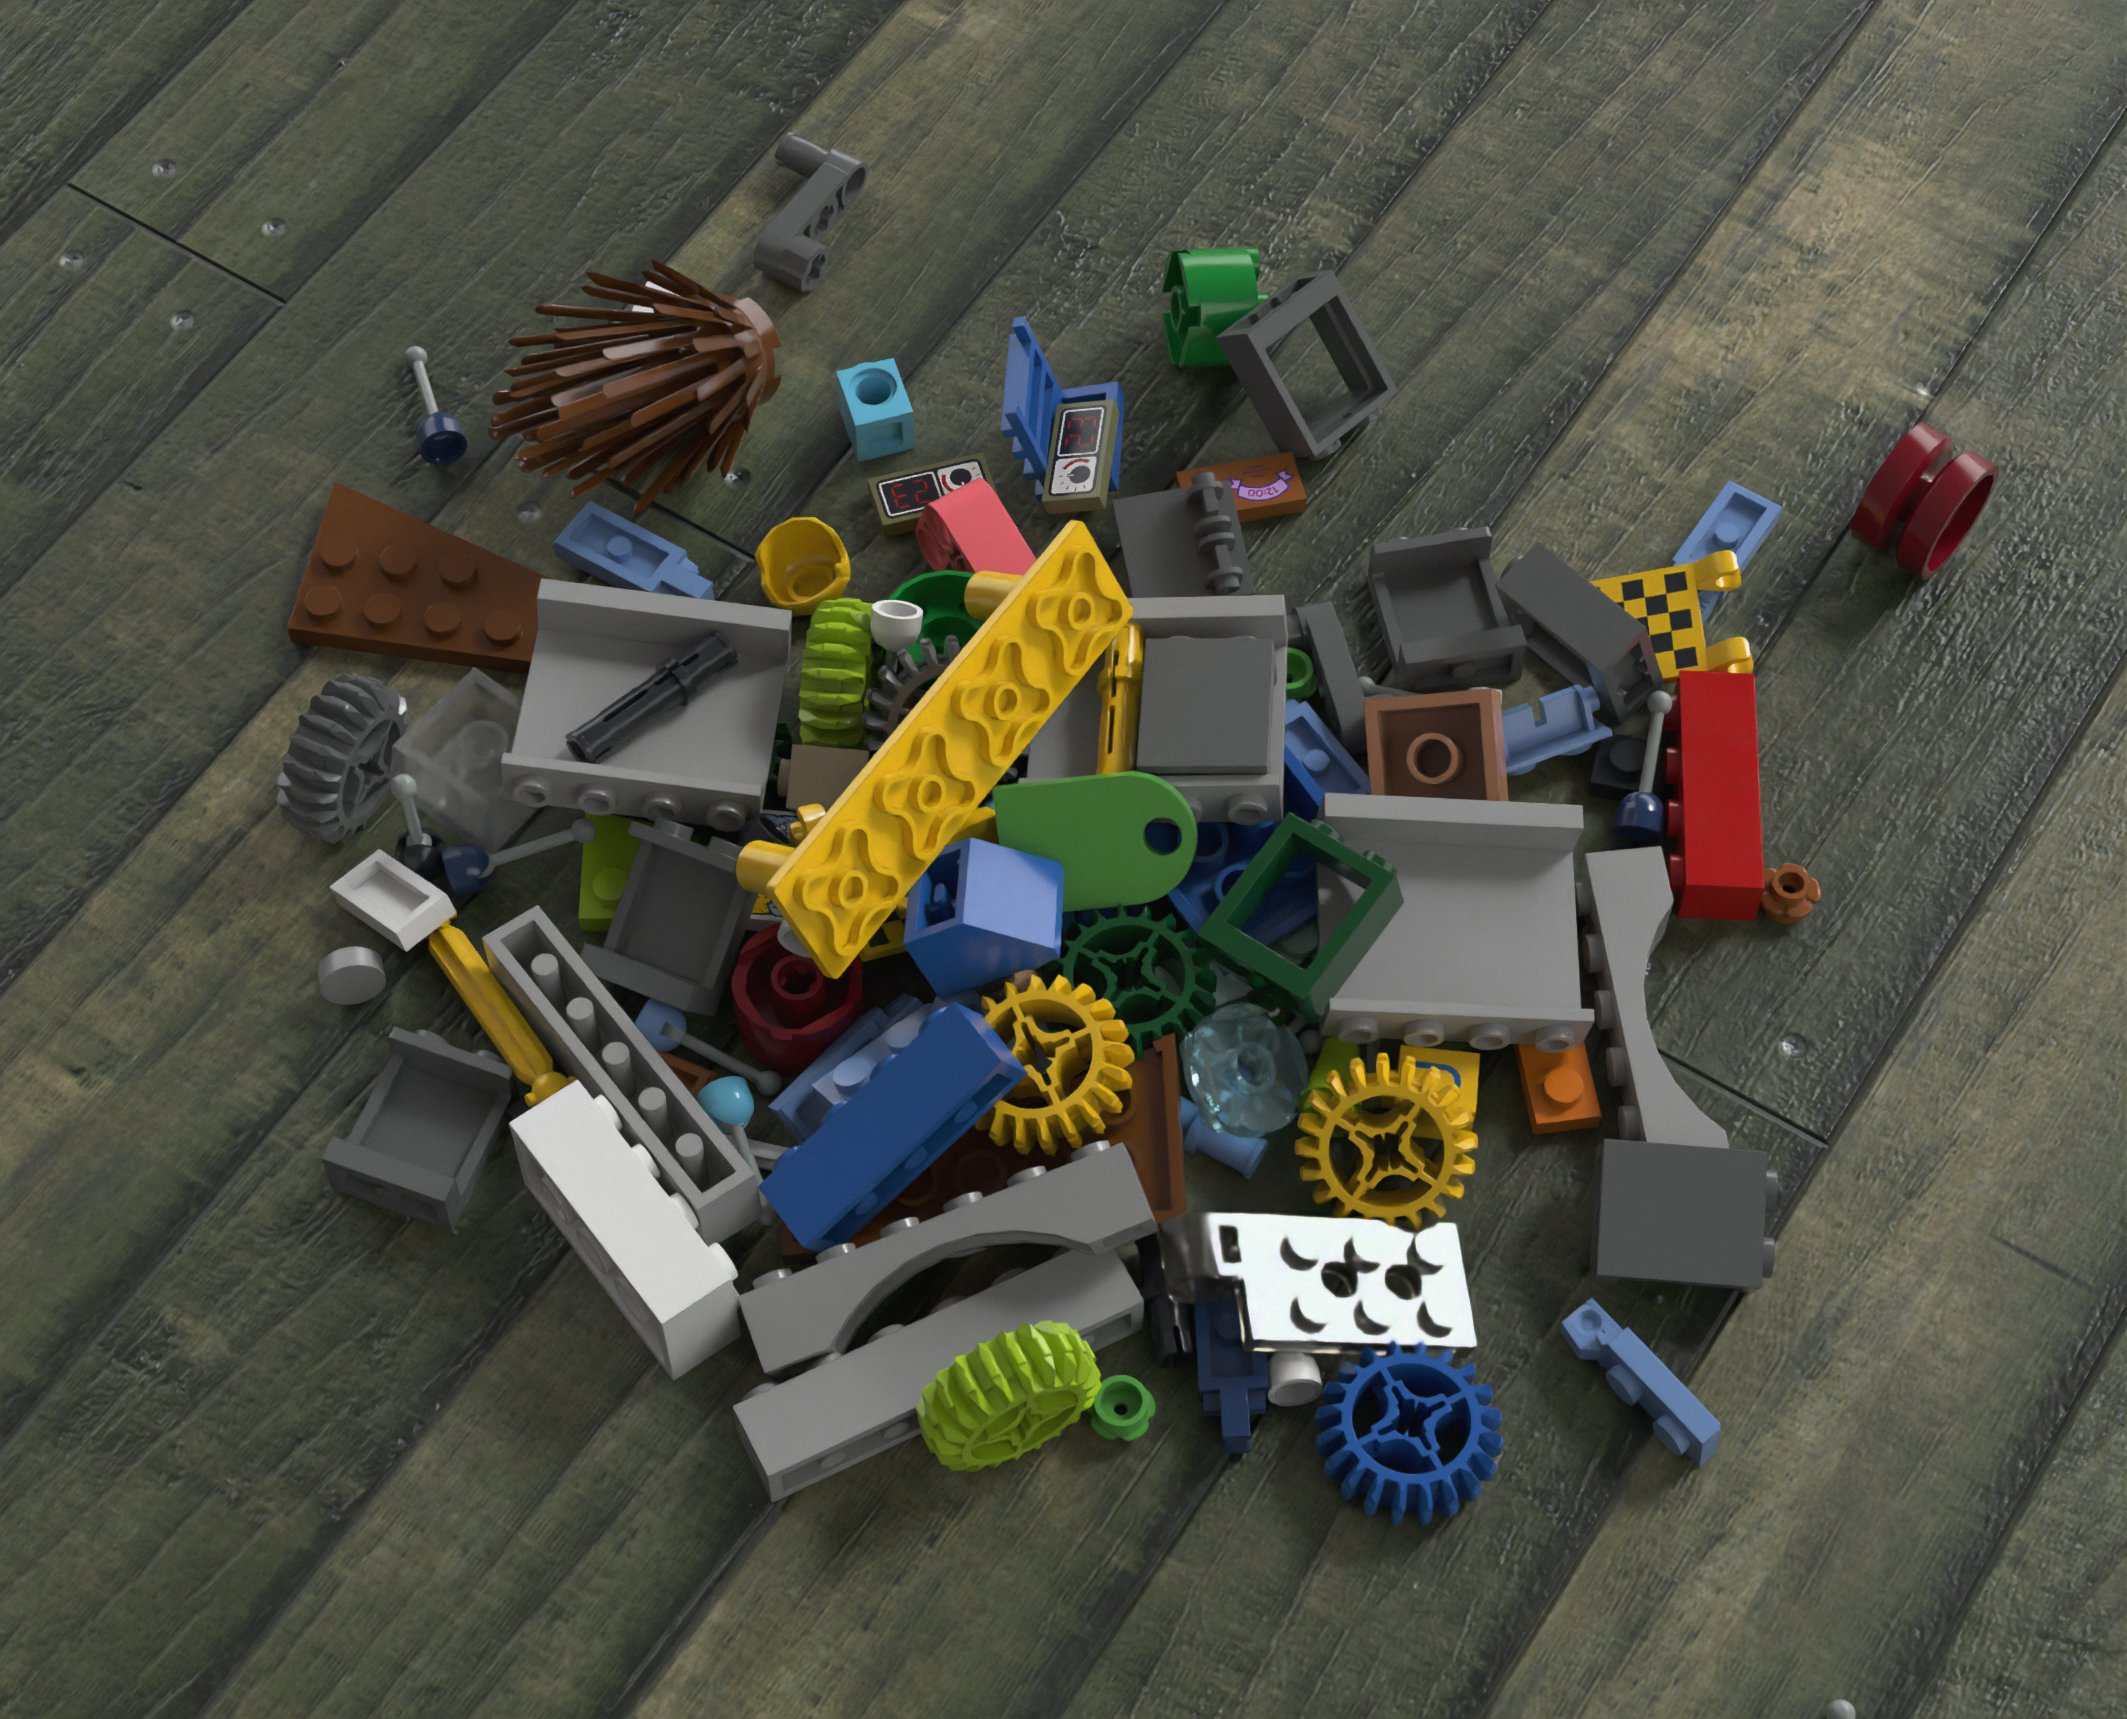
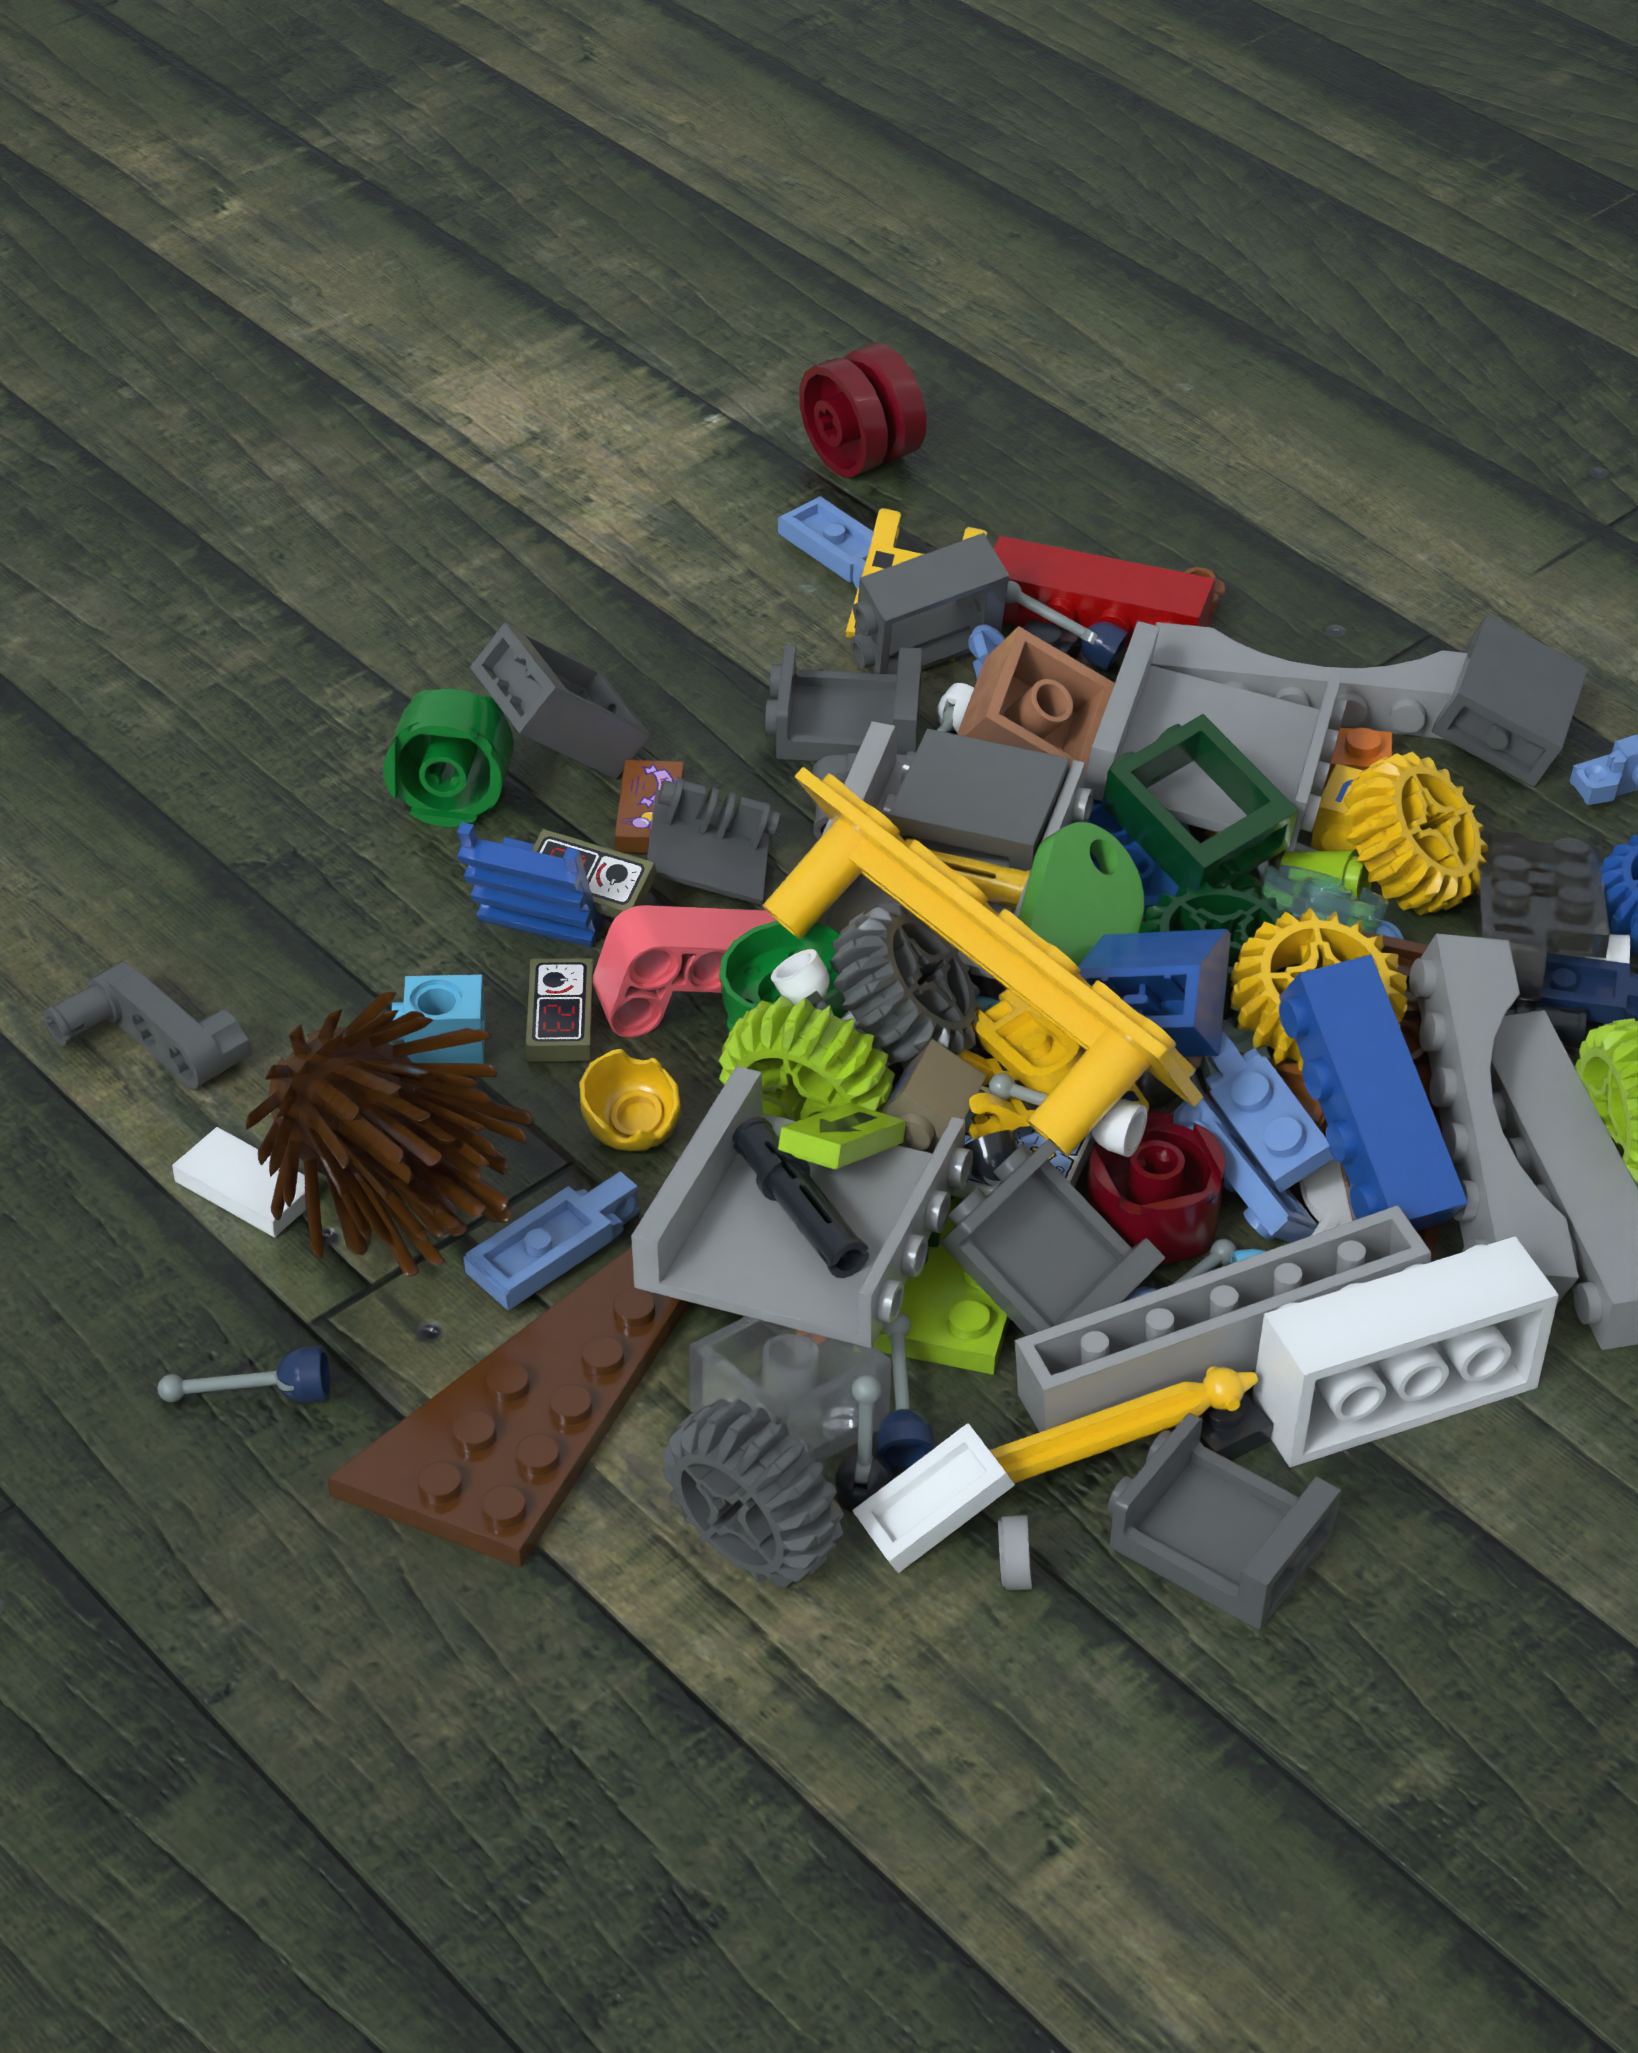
camera: 75 degrees left, 15 degrees down
none -> lime tile [778,1103,906,1170]

